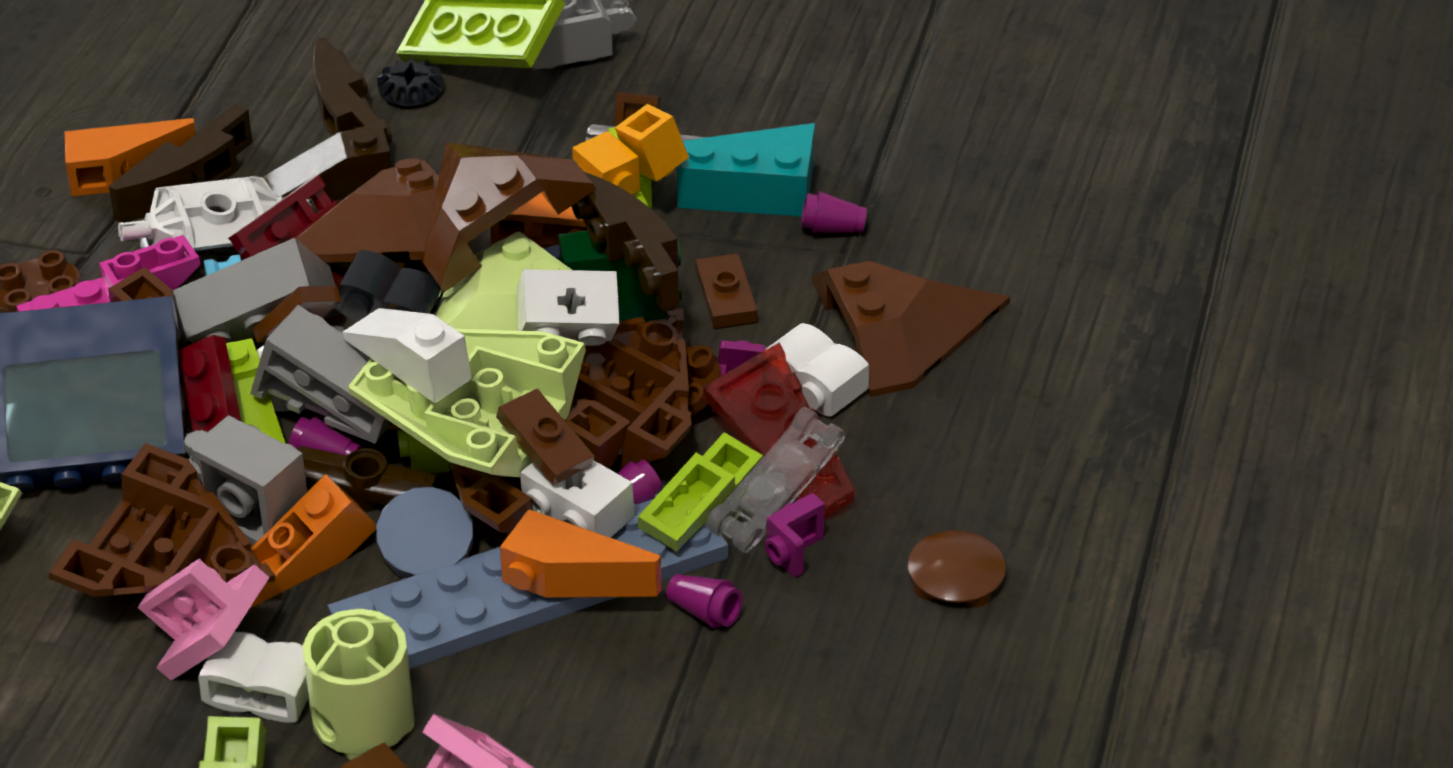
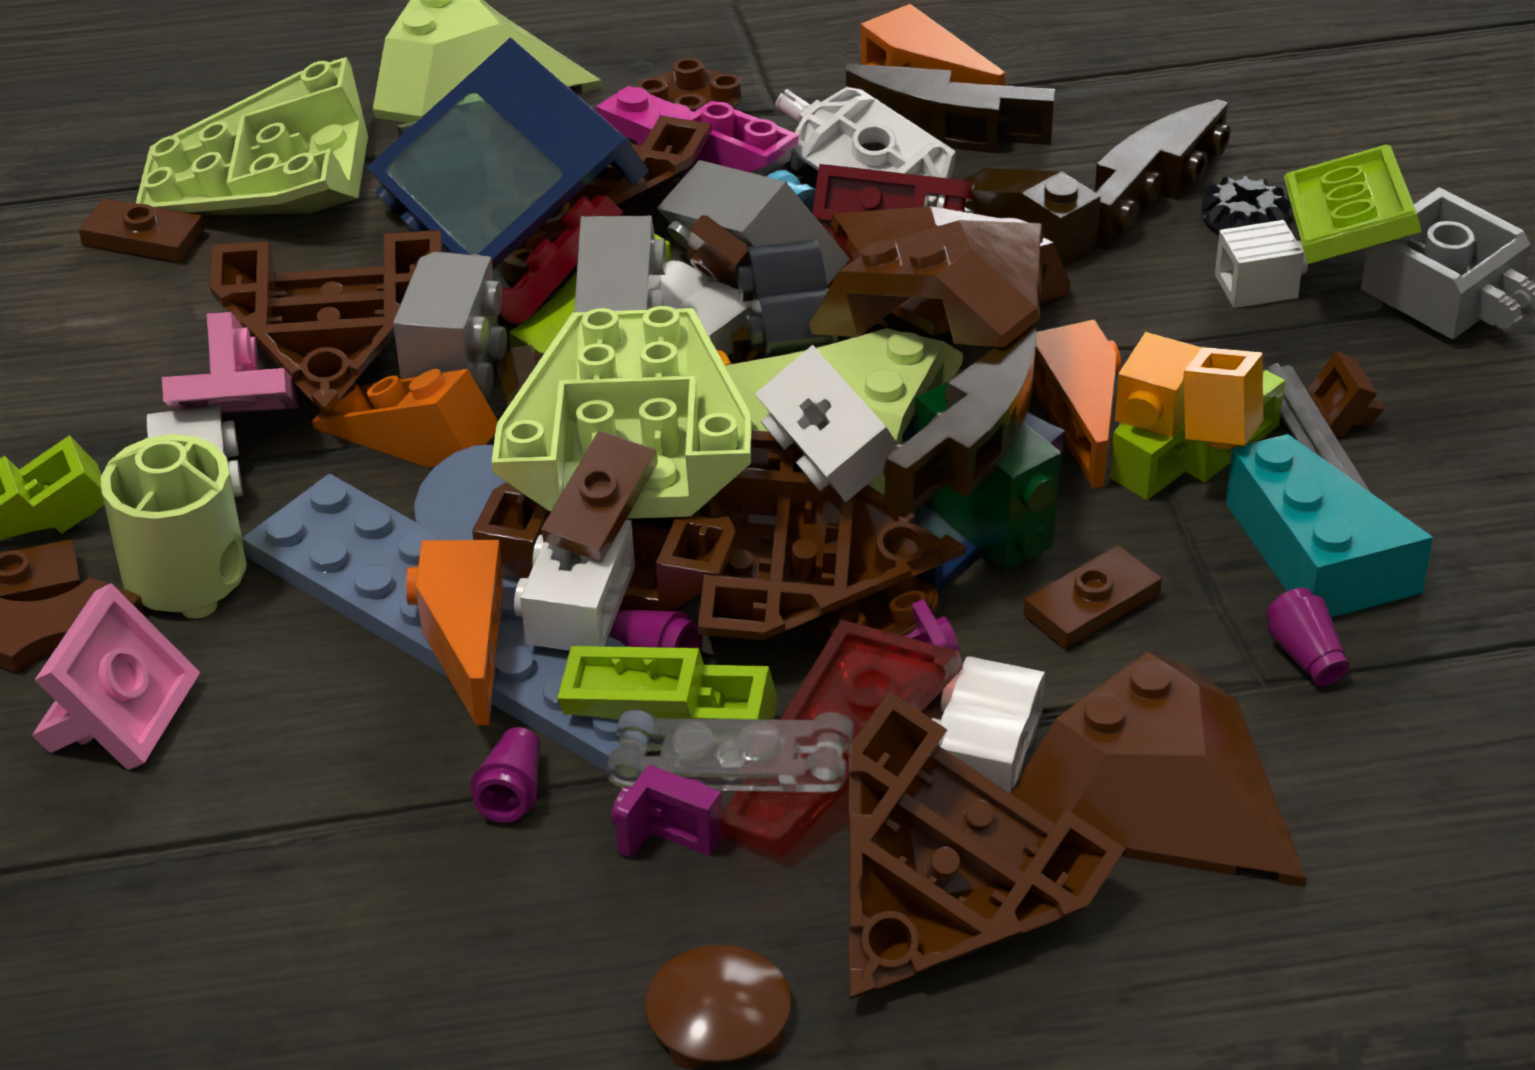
camera: 65 degrees right, 0 degrees up
white slope [342,308,472,404] -> none
none -> reddish brown wedge [849,691,1126,1000]
none -> white brick [1215,220,1308,308]

